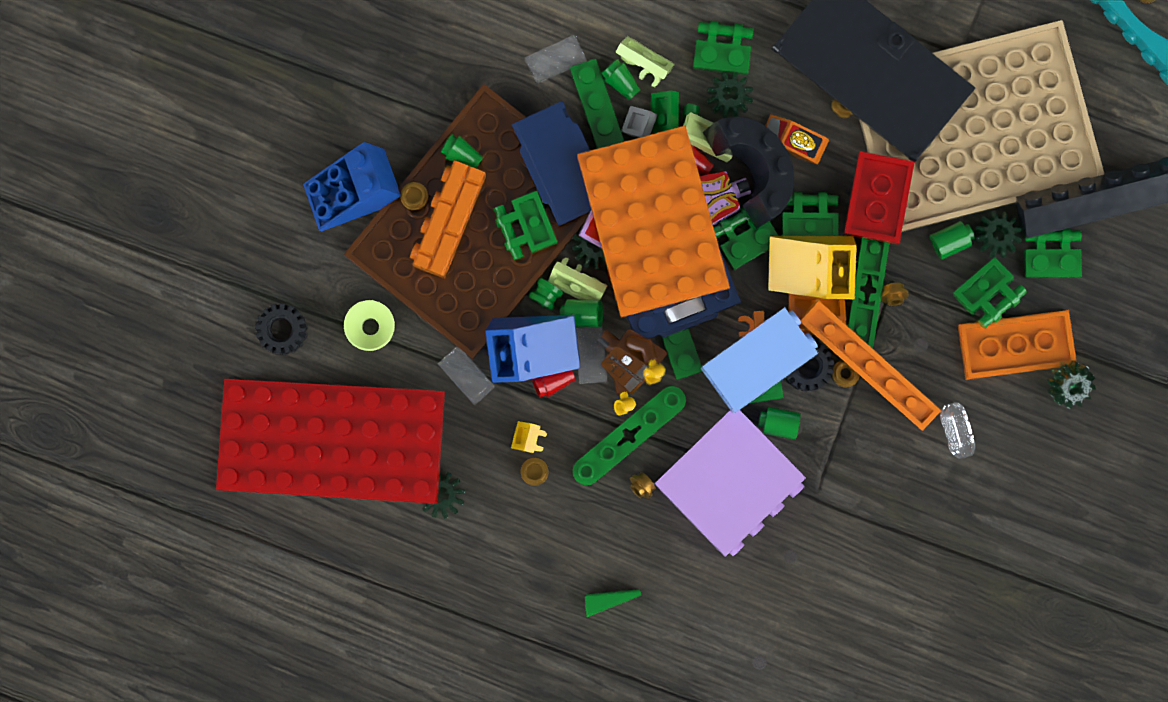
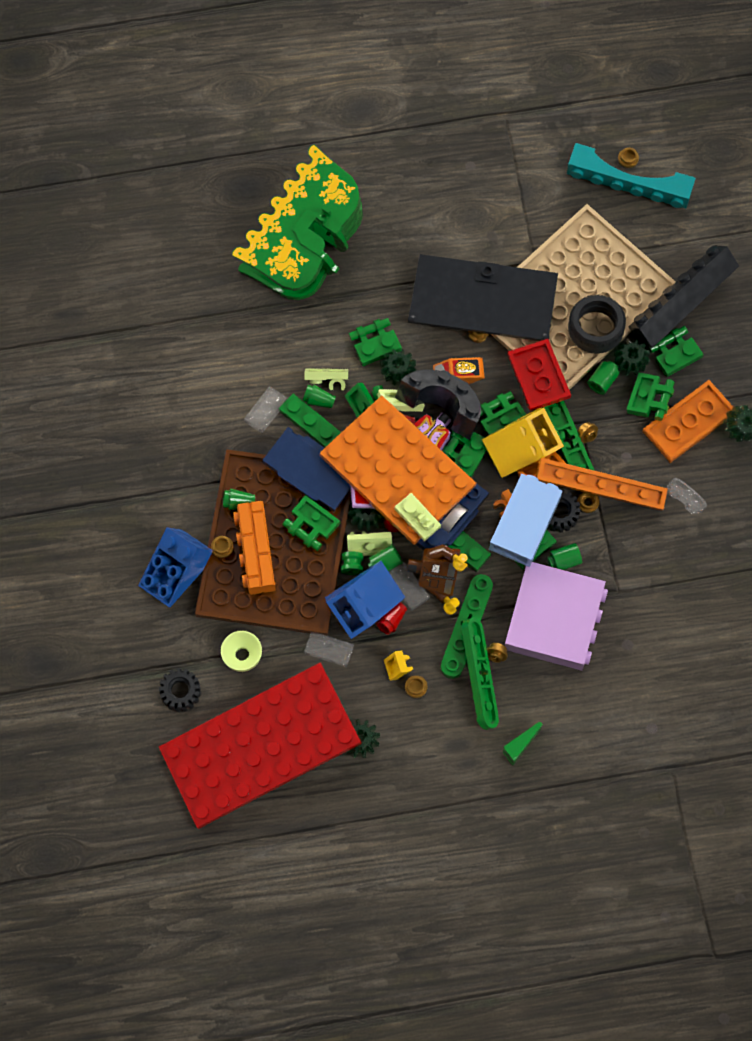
camera: 30 degrees left, 15 degrees down
light grey plate [621,106,657,138] -> none
none -> yellowish green plate [394,493,441,541]
none -> green piece [461,617,499,730]
none -> black tyre [568,295,626,354]

